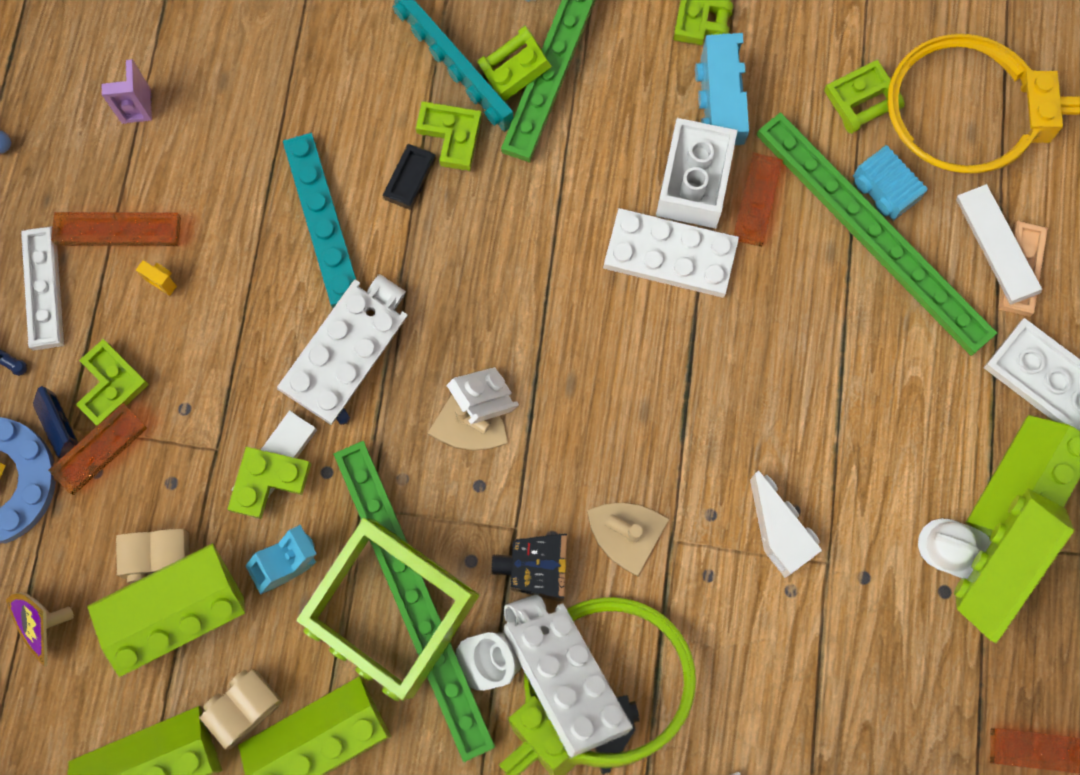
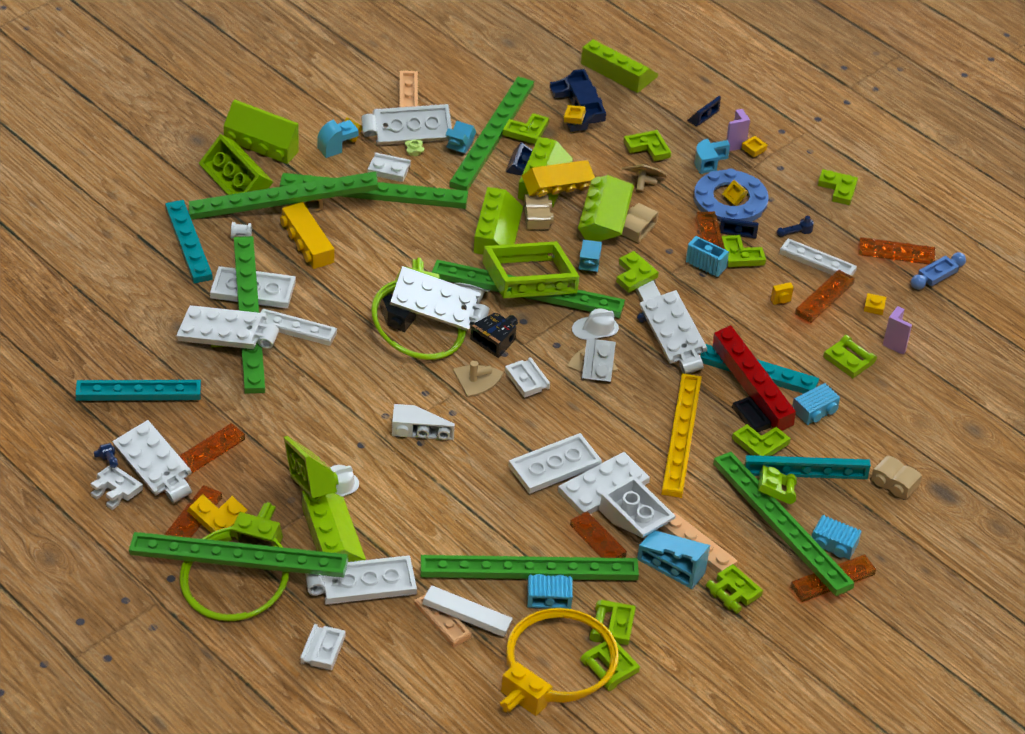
camera: 125 degrees right, 30 degrees down
none -> white plate [505,357,550,398]
none -> white plate [508,433,602,494]
none -> yellow brick [522,160,595,197]
none -> white piece [572,308,619,340]
none -> lime plate [580,641,640,691]
none -> light nougat plate [660,513,738,573]
none -> yellow tile [661,373,702,498]
none -> medium azure brick [686,236,729,277]
none -> red brick [713,325,796,431]
none -> medium azure brick [792,383,840,425]
none -> lime plate [823,335,877,378]
none -> yellow plate [864,293,886,315]

